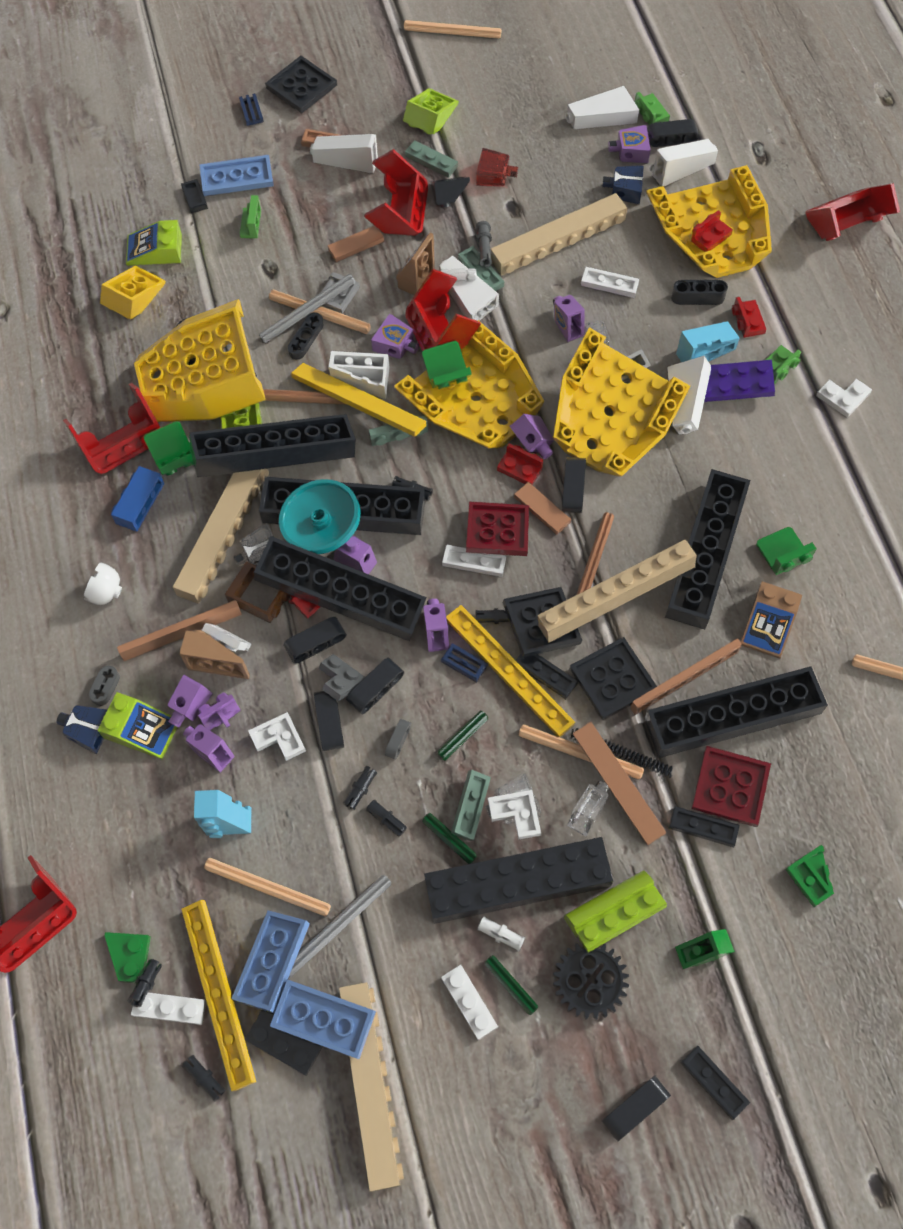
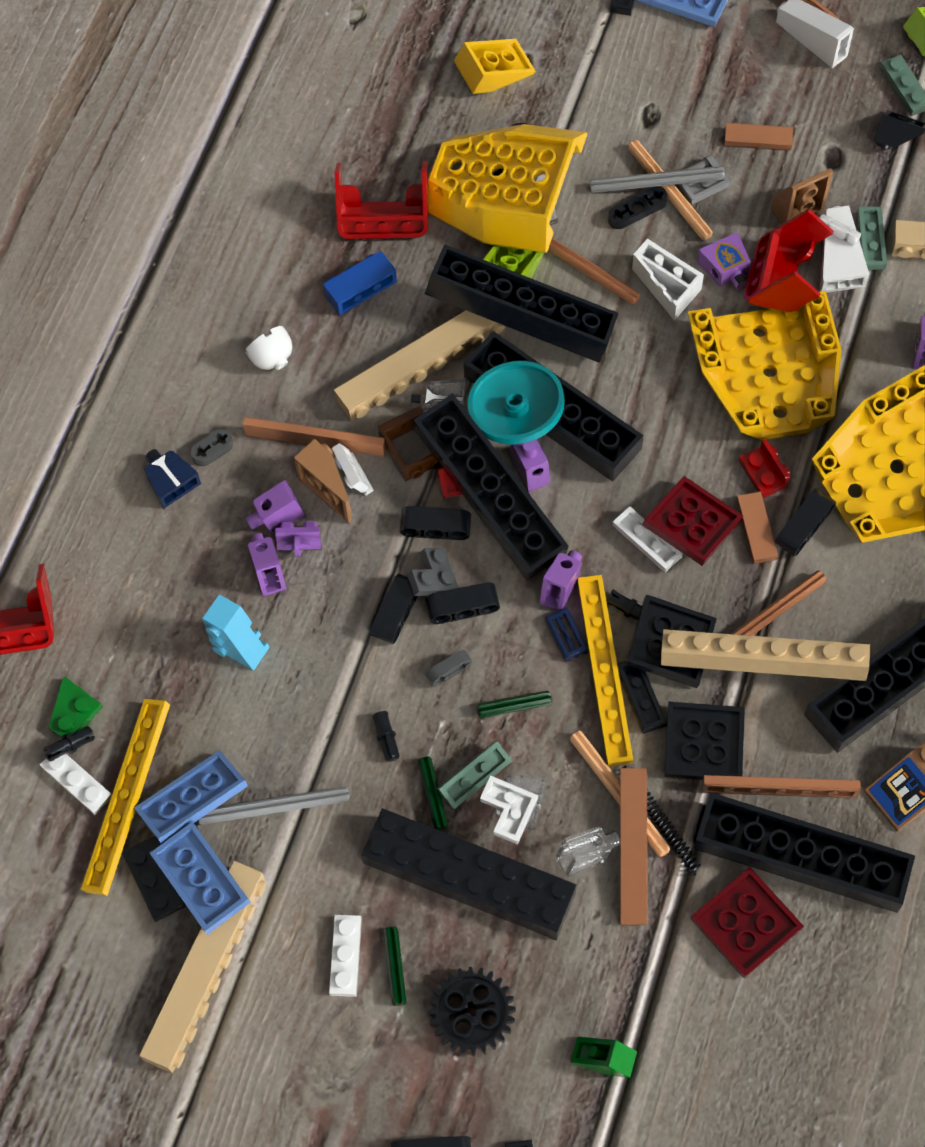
camera: 35 degrees right, 0 degrees up
slope [97,692,178,759] -> none
lime slope [126,220,182,266] -> none
green bracket [144,421,194,476] -> none
black pin [182,1055,226,1102] -> none
light nougat axle [204,858,331,916] -> none
bright green bracket [240,195,261,238] -> none
white plate [248,712,306,761] -> none
yellow tile [291,363,426,437] -> none
black pin [343,766,377,810] -> none
red windscreen [364,149,428,236] -> none
sand green plate [369,415,428,446] -> none
black pin [392,476,433,501] -> none
green bracket [422,341,472,389] -> none
dark grey pin [475,221,492,267] -> none
white pin [477,916,525,951] -> none
medium lavender torso [510,414,554,459] -> none
lime brick [564,870,667,953] -> none
black tile [668,806,740,848] -> none
green wing [785,844,834,907] -> none

